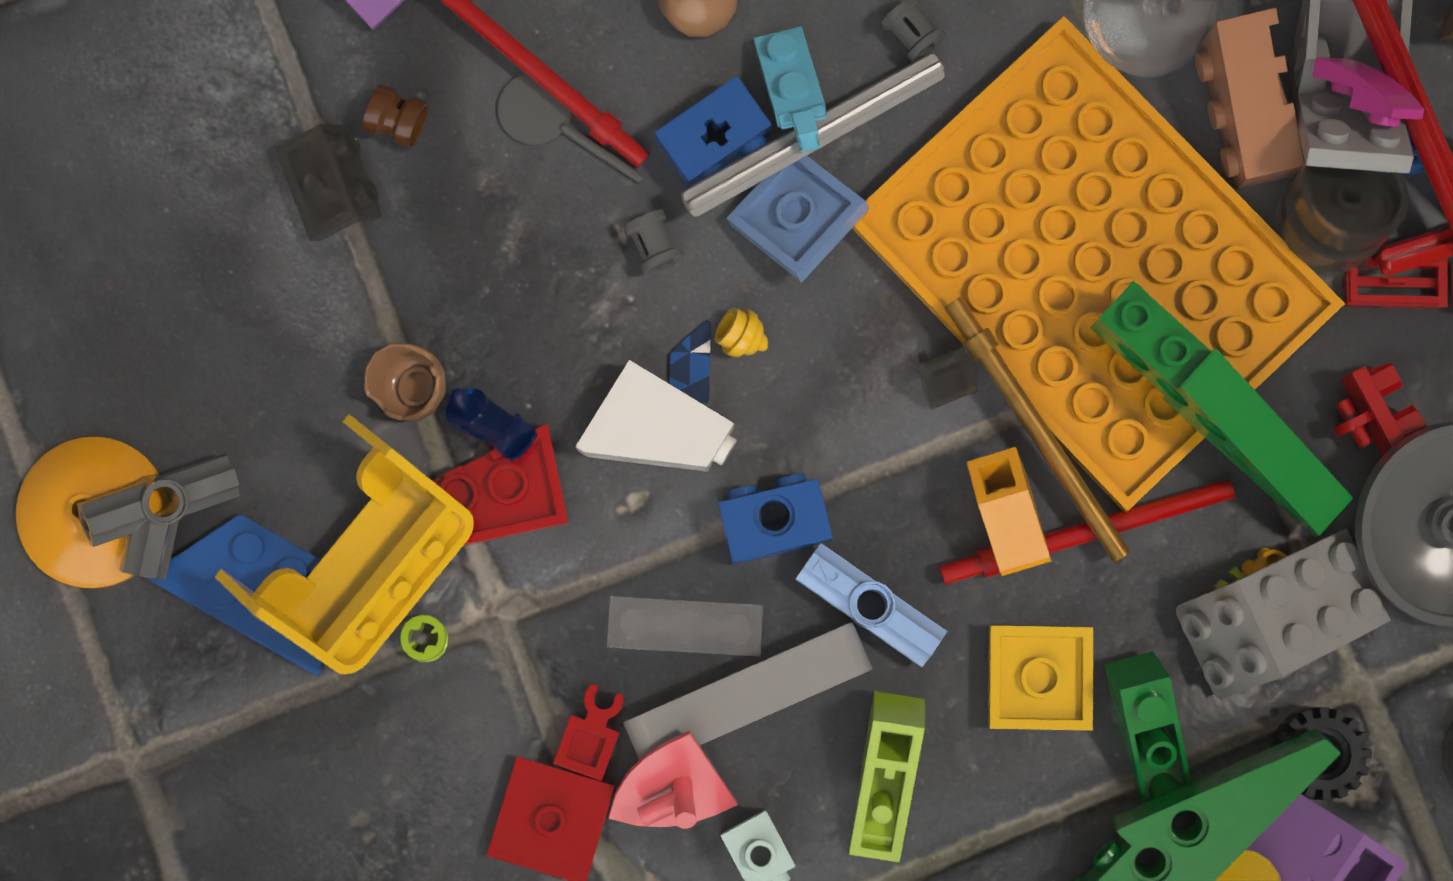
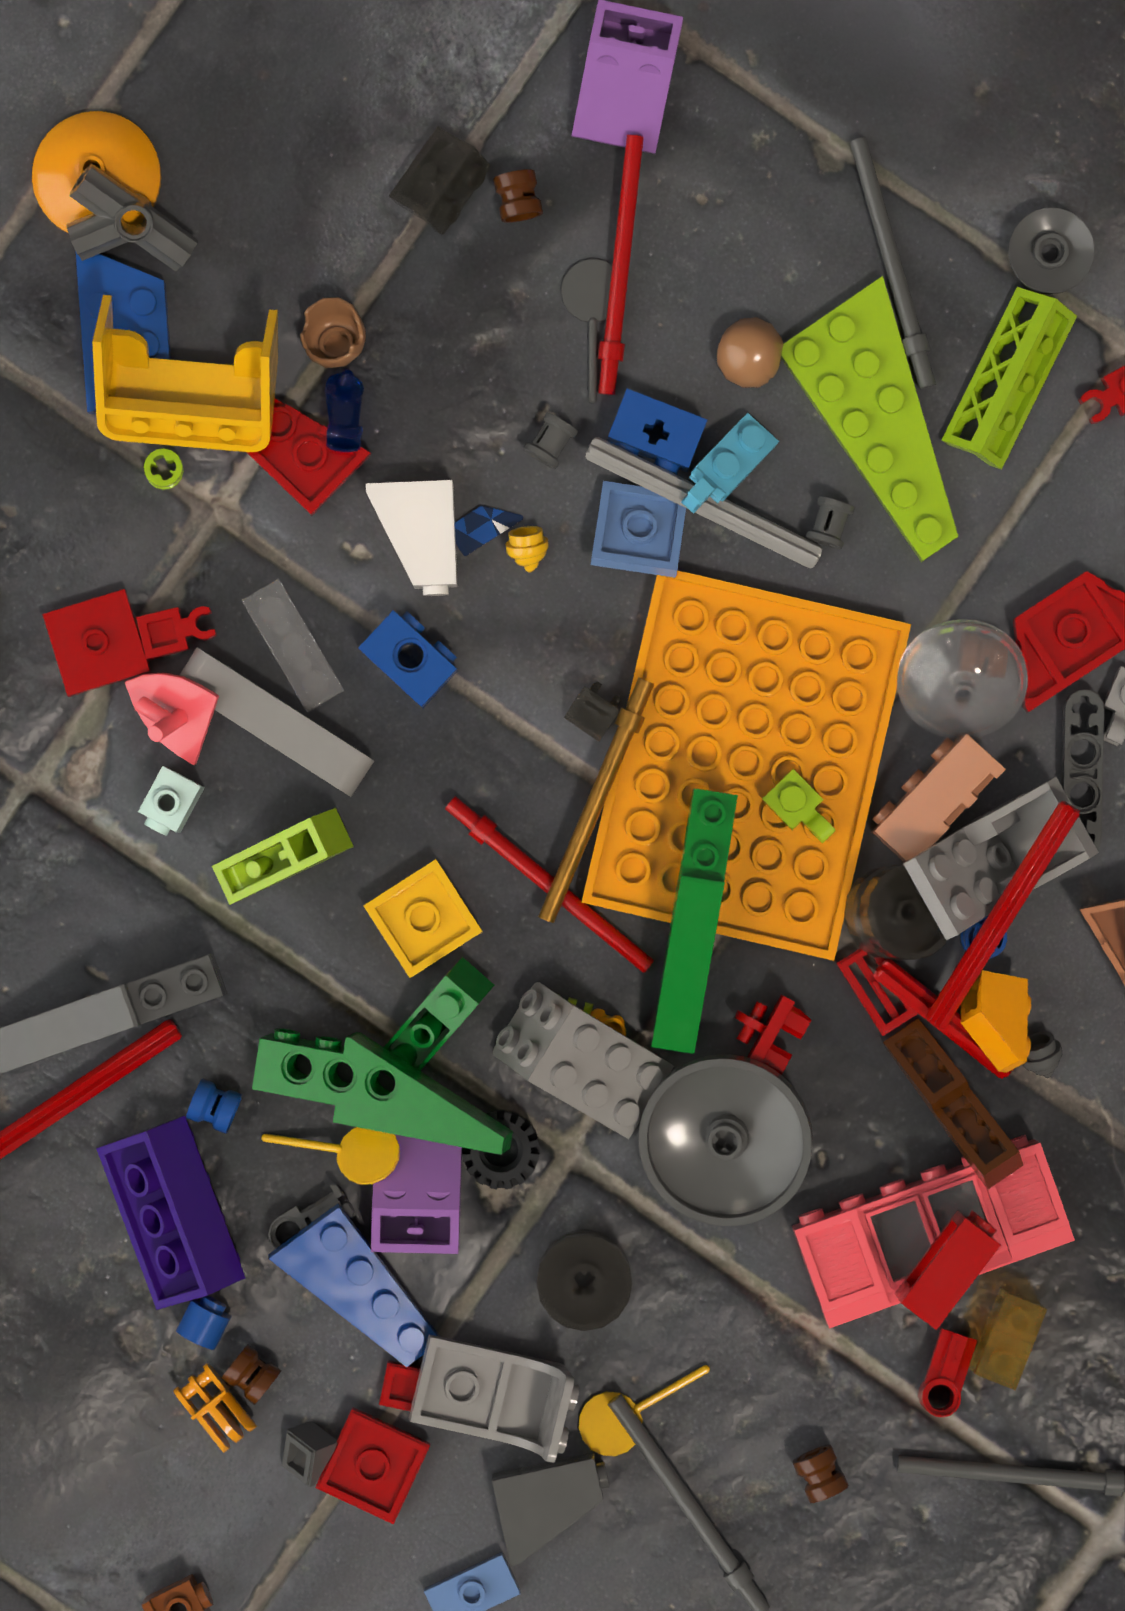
camera: 55 degrees right, 5 degrees up
light blue piece [795,543,947,668] -> none
light orange slope [967,447,1051,576] -> none
dark pink slope [1312,57,1424,127] -> none
none -> lime plate [762,769,836,844]

